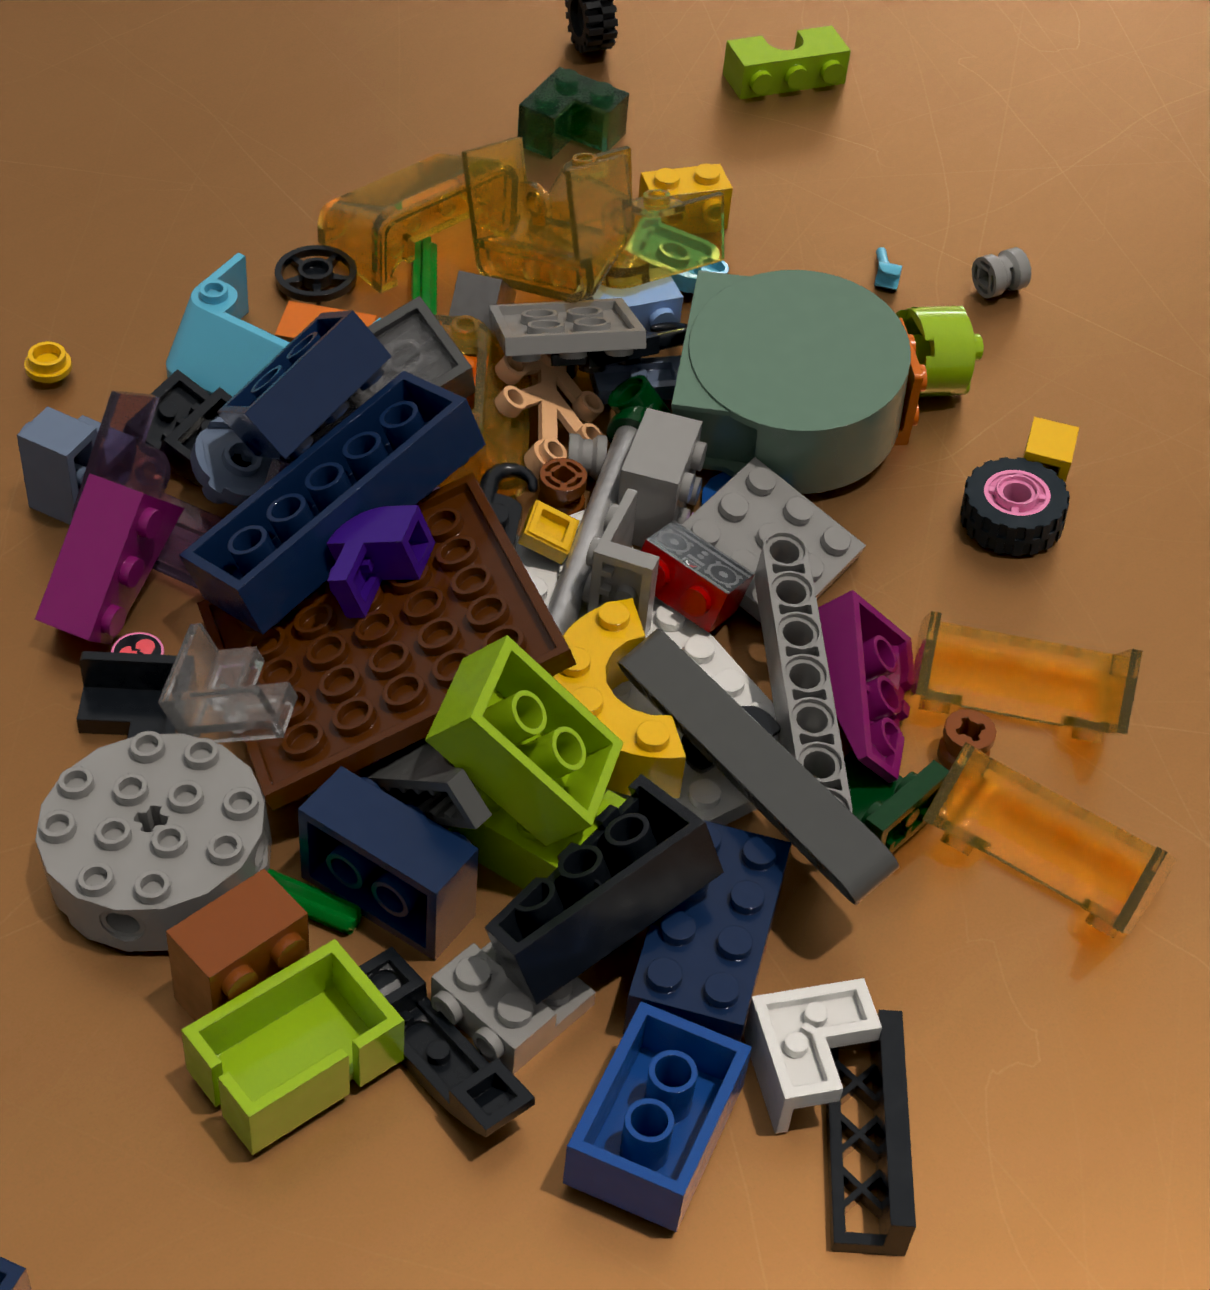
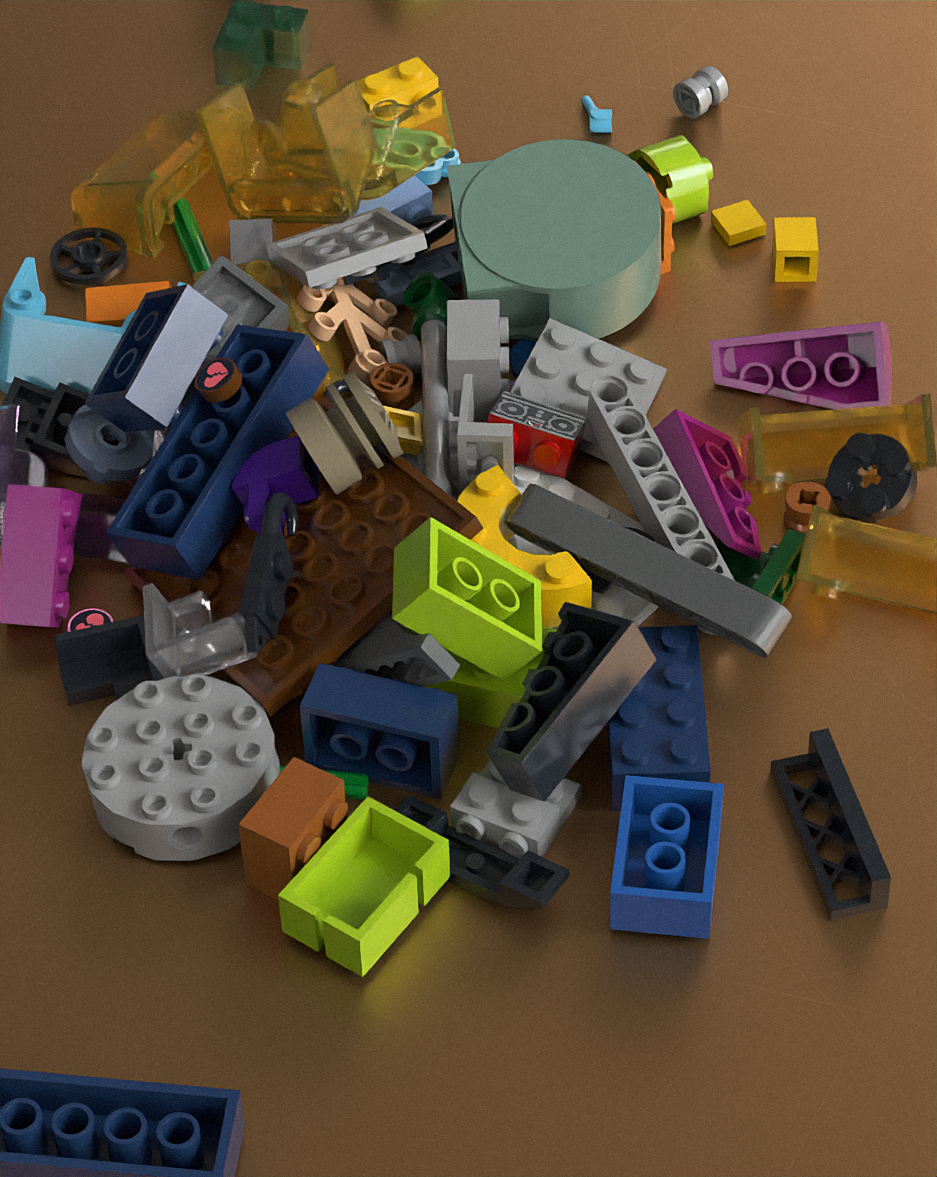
camera: 10 degrees left, 0 degrees up
white panel [743,978,882,1134] -> none
black wheel [960,457,1070,556] -> none
none -> tile [195,357,242,403]
none -> black plate [239,492,298,653]
none -> dark tan wheel [286,371,404,495]
none -> magenta wedge [710,321,892,413]
none -> yellow tile [711,199,767,246]
none -> black plate [825,432,918,524]

